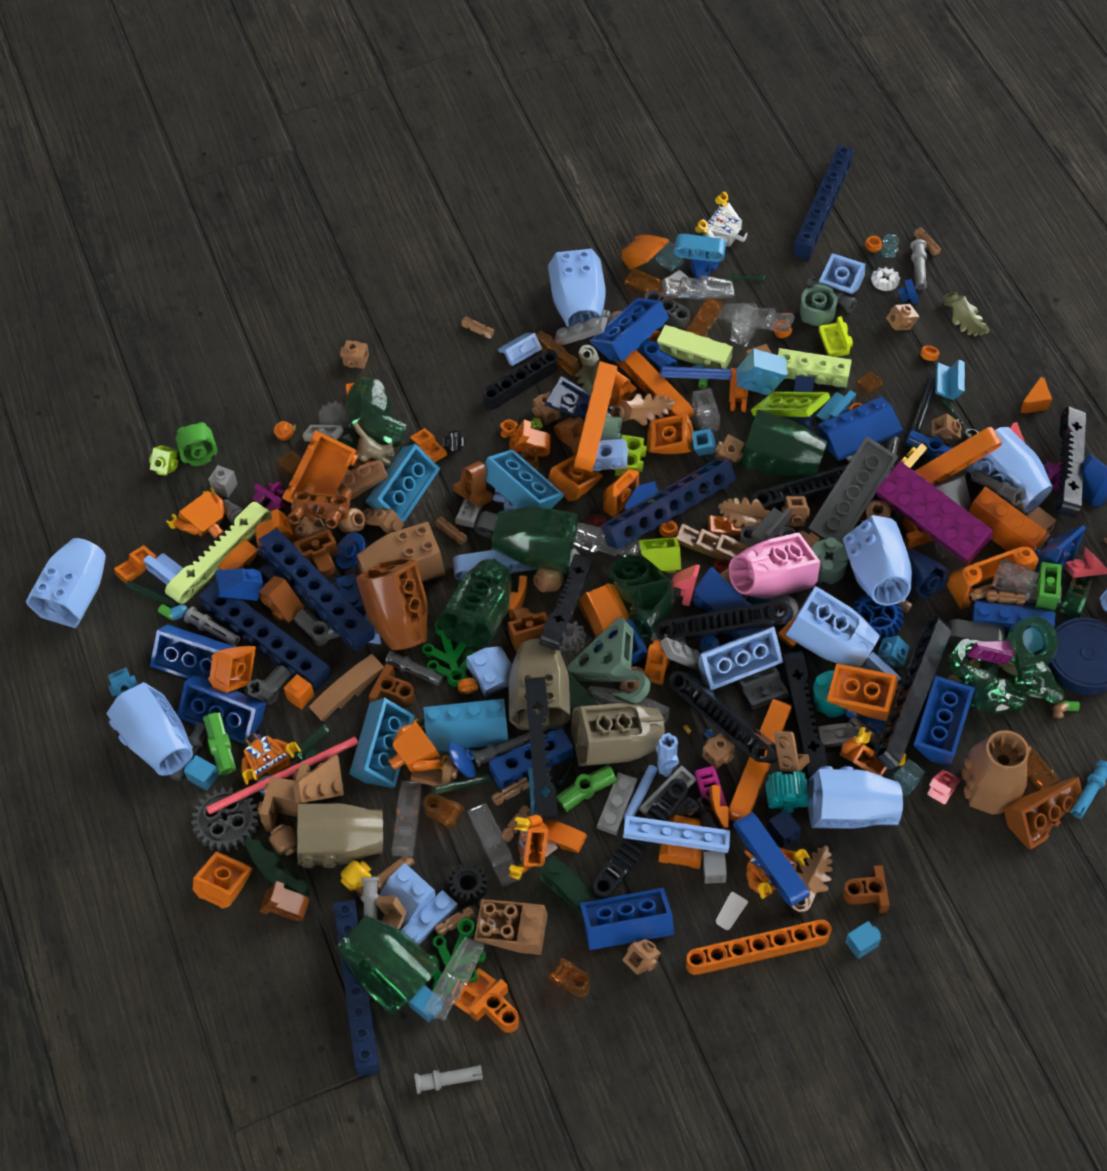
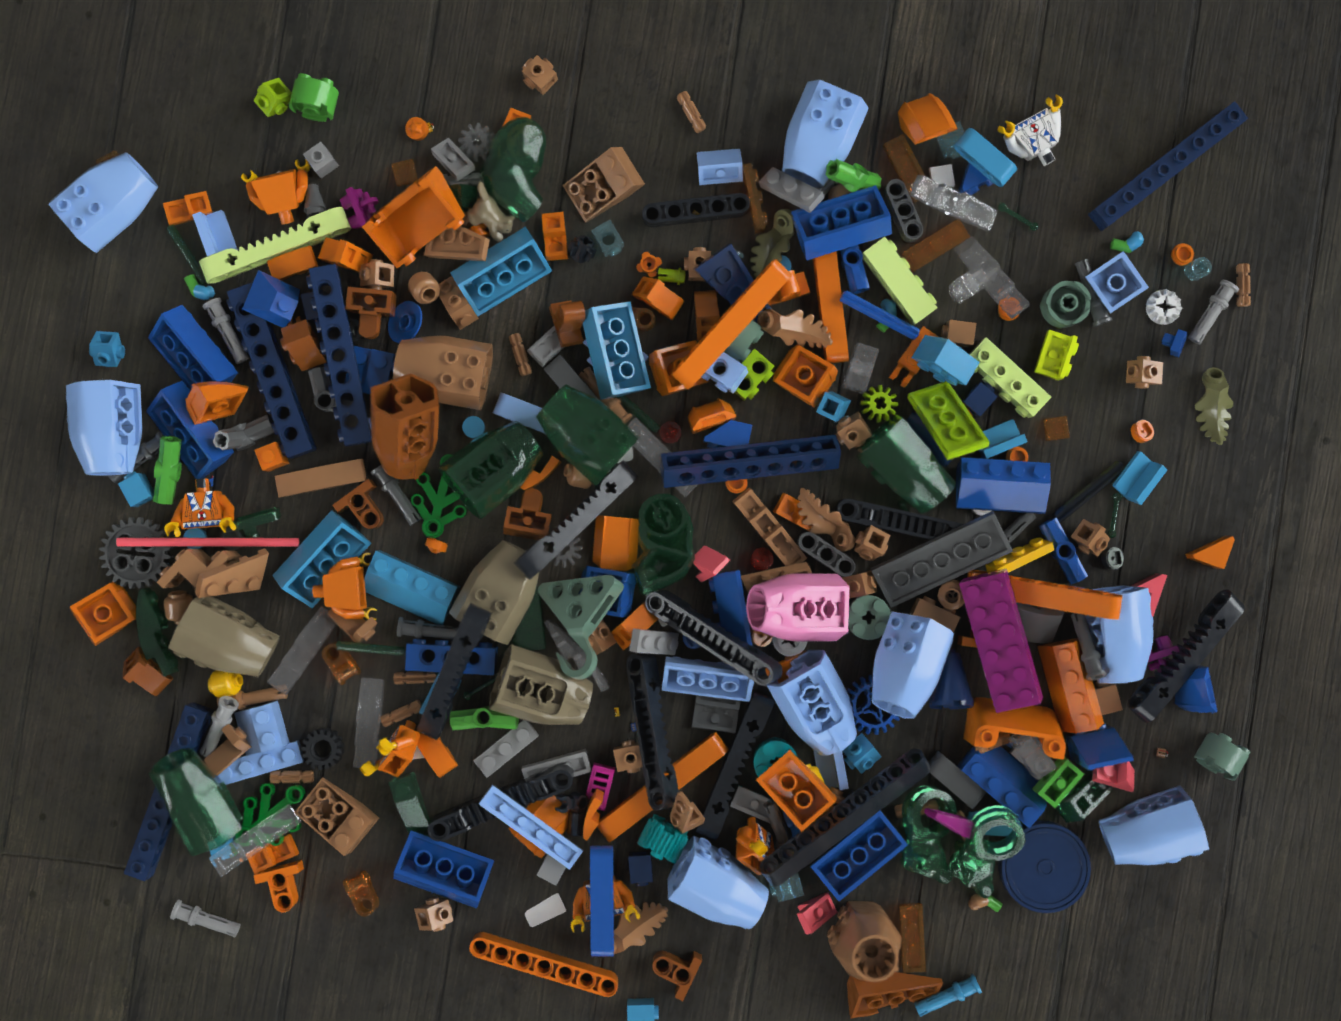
camera: 25 degrees right, 30 degrees up
dark orange piece [288,484,353,529] -> none
blue dish [448,742,476,778] -> none
light blue slope [466,646,512,698] -> none
light blue piece [623,765,658,819] -> none
lime slope [638,537,681,573] -> none
light blue piece [656,733,679,777] -> none
dark grey panel [751,508,791,543] -> none
medium nougat axle [986,590,1026,605] -> none
none -> dark azure tile [462,416,485,439]
none -> medium nougat slope [563,147,645,222]
none -> clear light blue brick [591,220,624,257]
none -> bright green piece [825,159,882,192]
none -> lime gear [860,385,898,423]
none -> arm [1110,231,1144,253]

